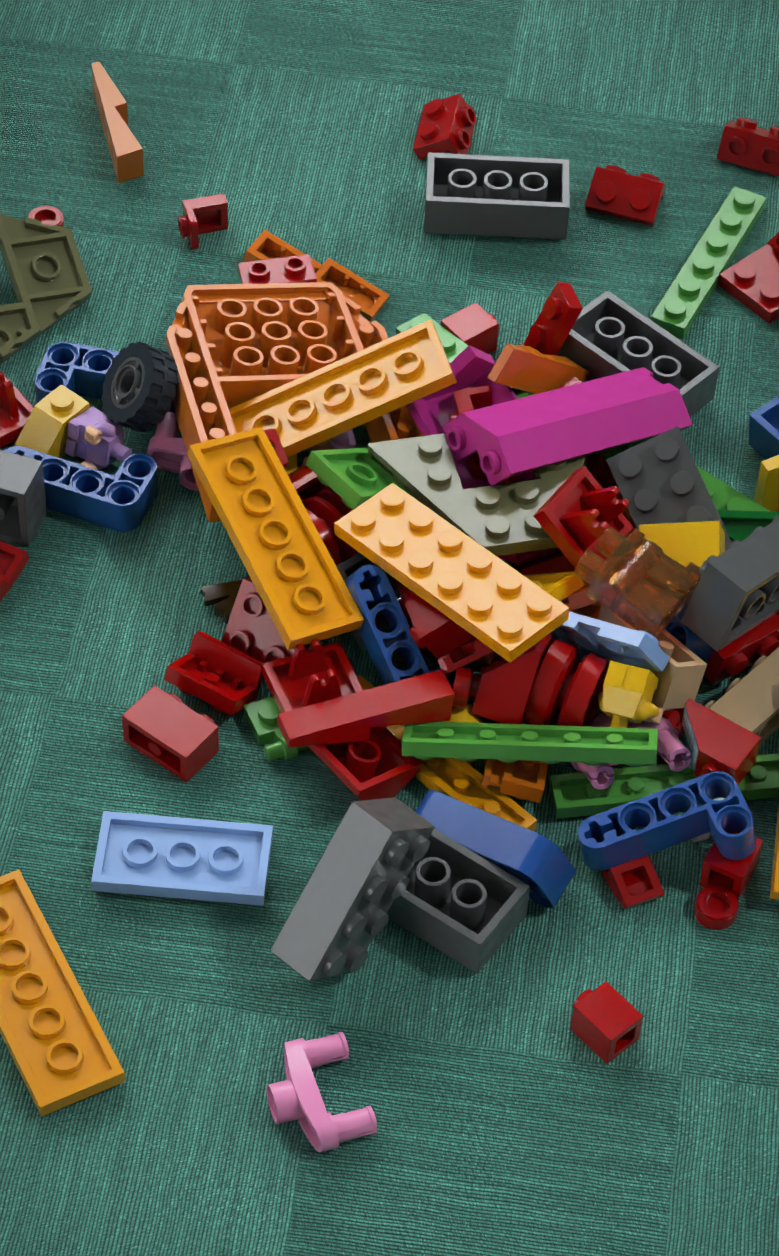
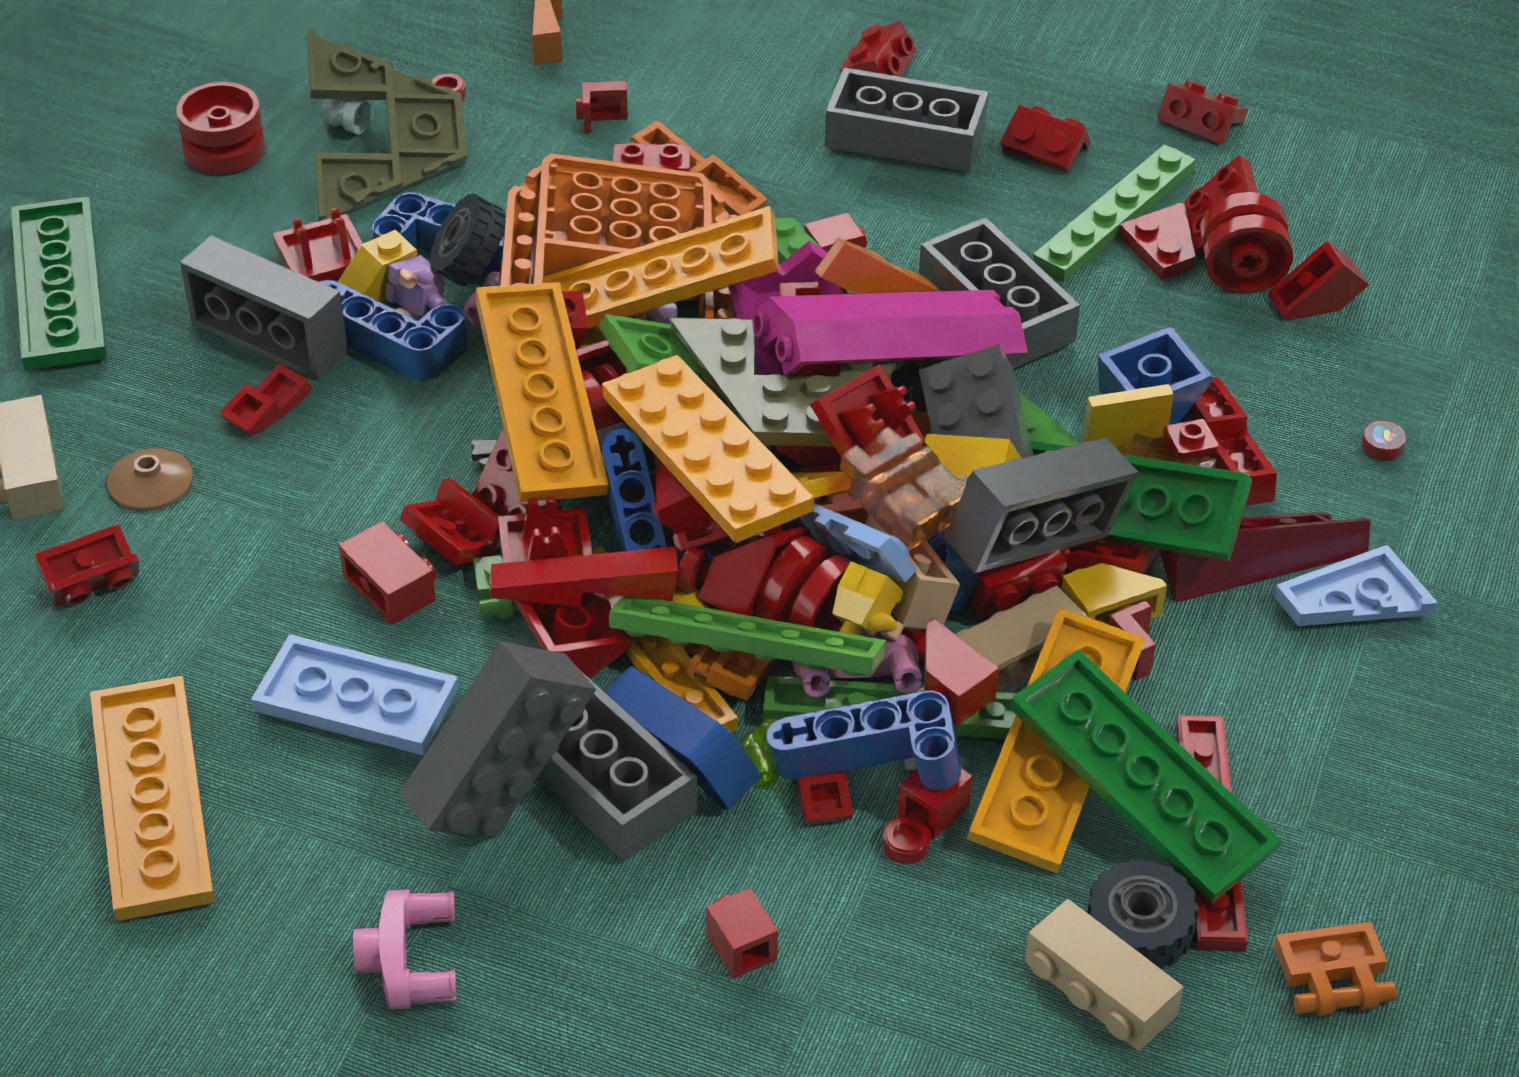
camera: 15 degrees right, 5 degrees down
red plate [519,282,583,356] -> none
none -> clear neon green arm [743,719,778,786]

